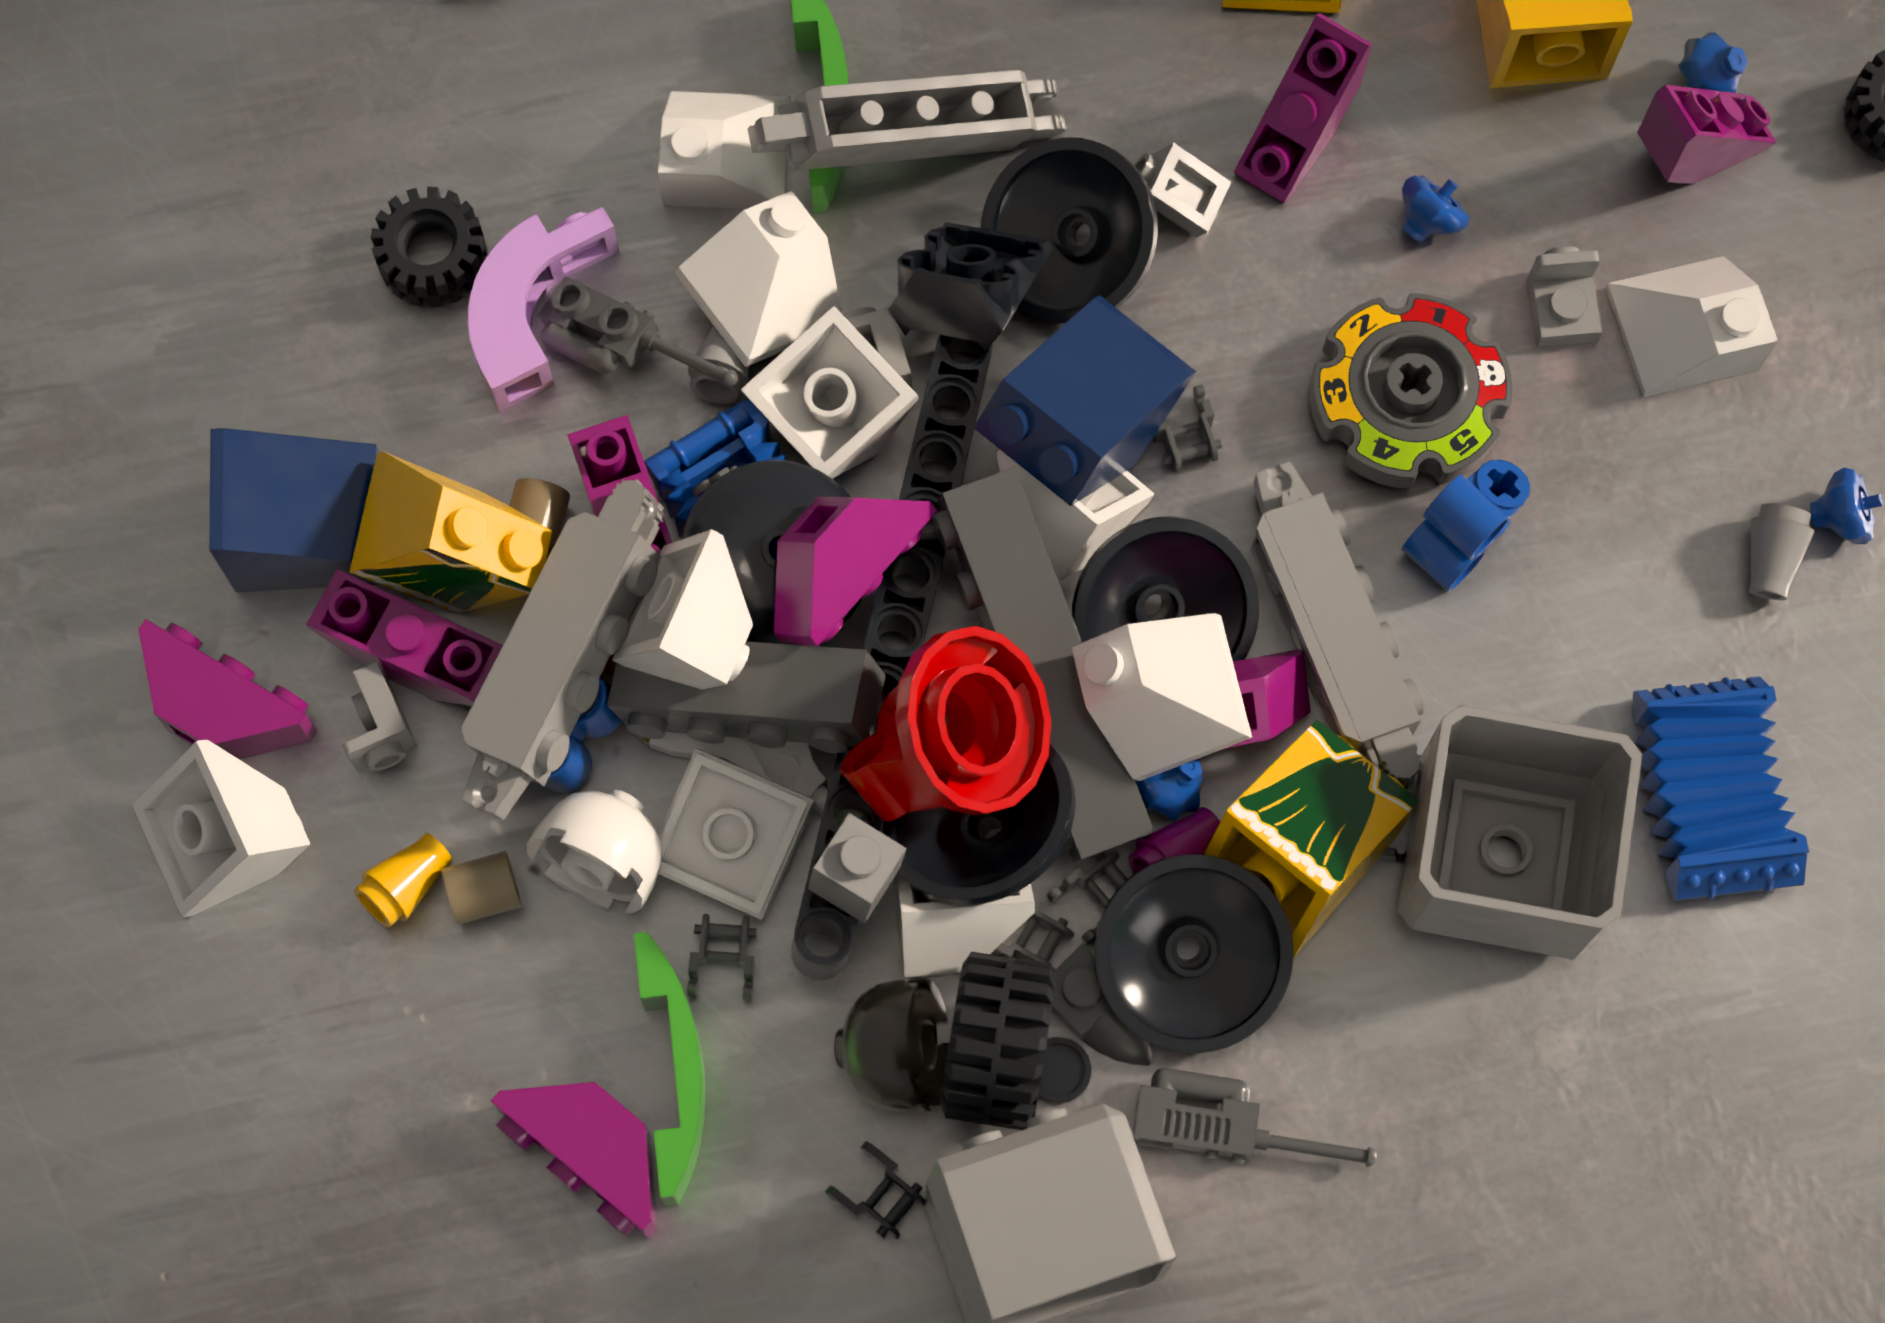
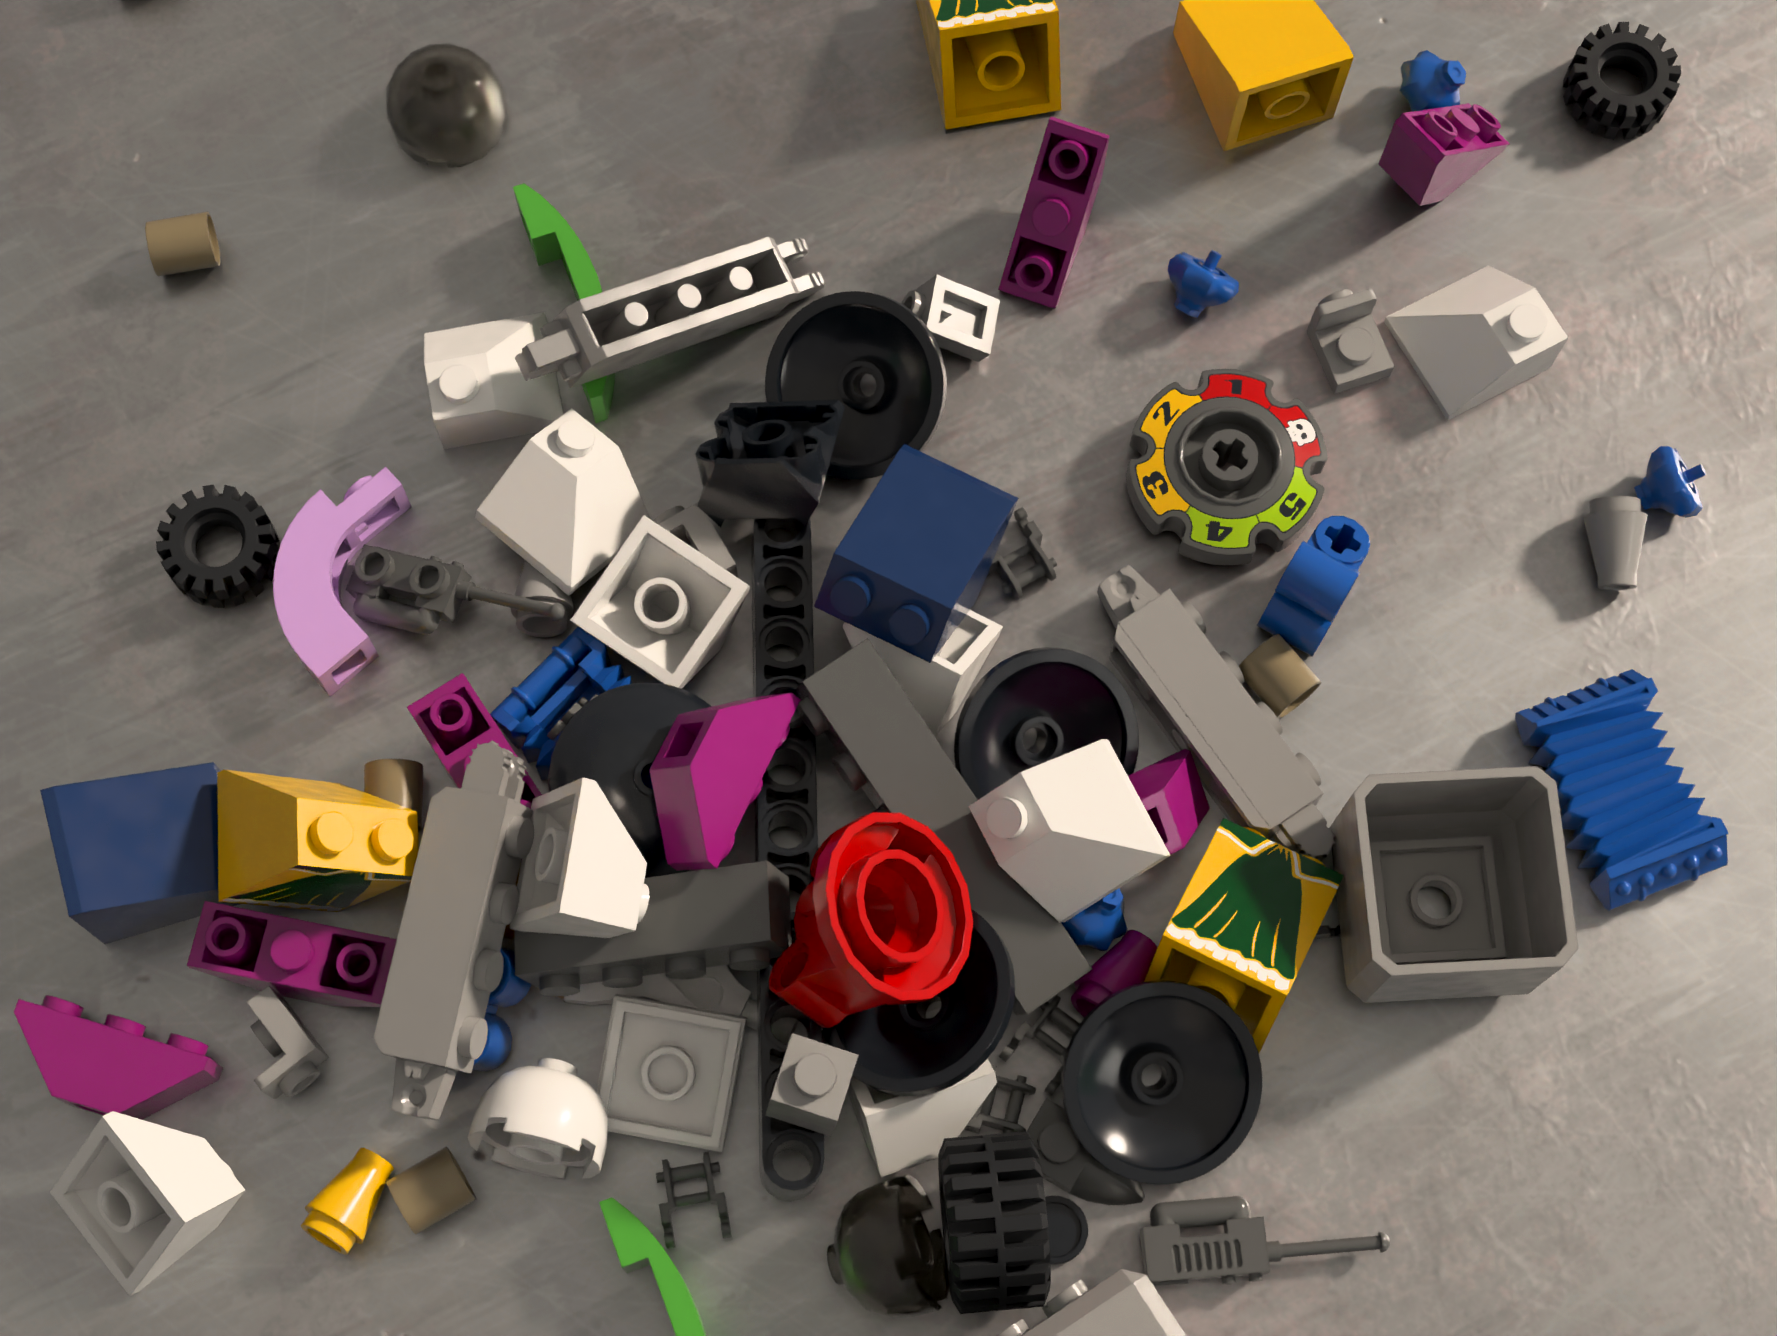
camera: 15 degrees left, 0 degrees up
none -> dark tan beam [1239,634,1321,719]

